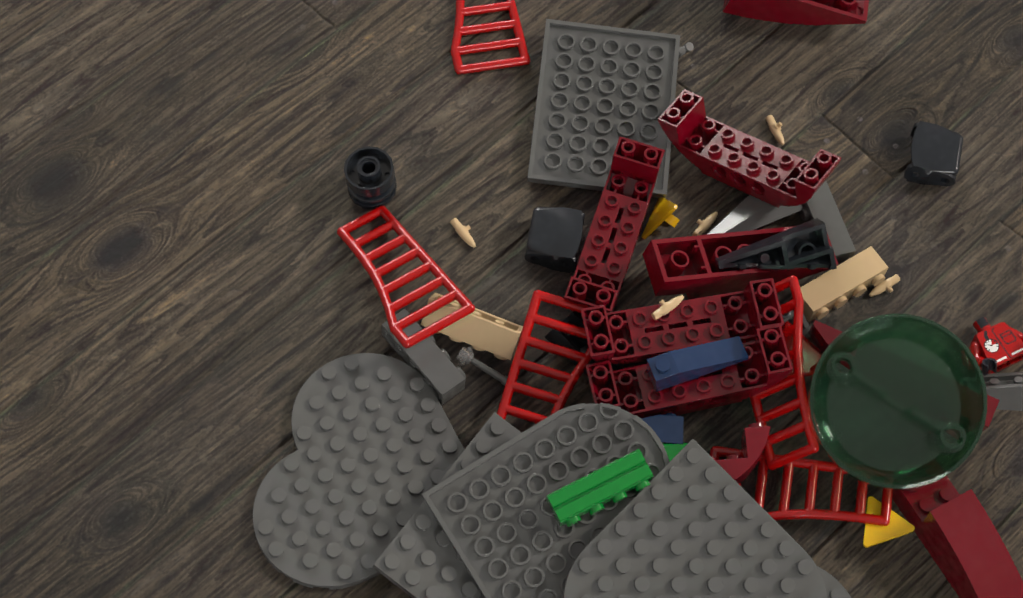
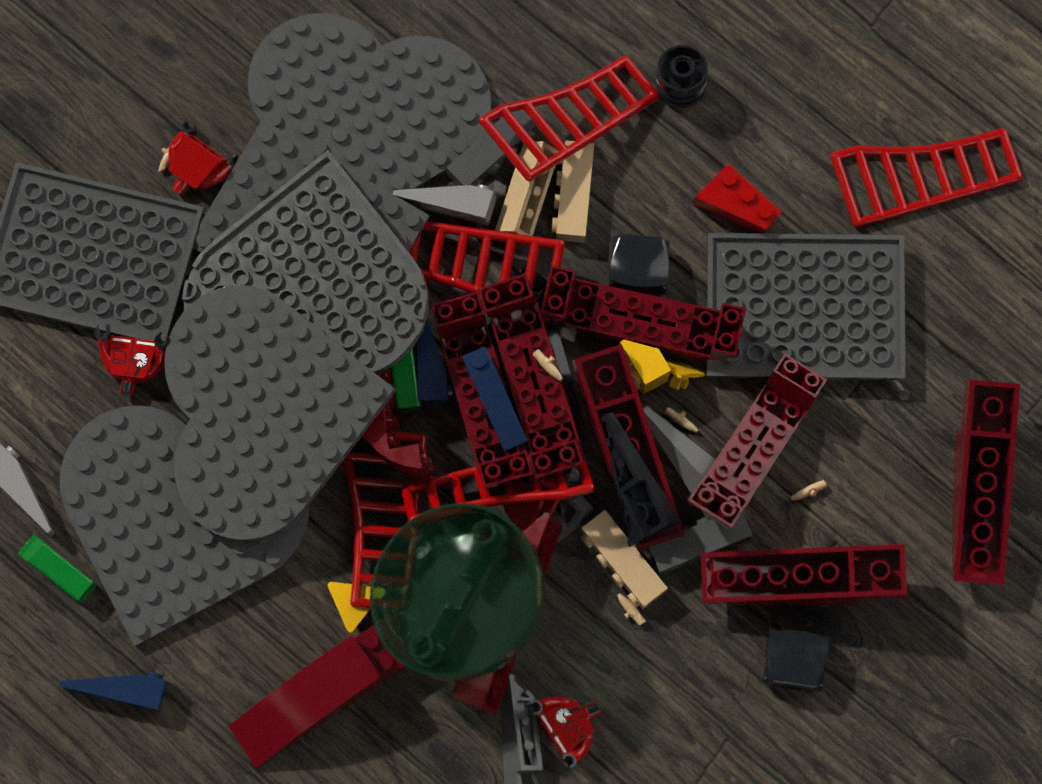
camera: 90 degrees right, 15 degrees up
tan helmet [450,218,476,248] -> none
green brick [546,449,653,527] -> none
none -> light grey slope [393,185,496,226]
none -> tan brick [552,140,594,243]
none -> yellow slope [620,340,671,395]
none -> red wedge [693,163,782,234]
none -> dark red slope [701,544,908,606]

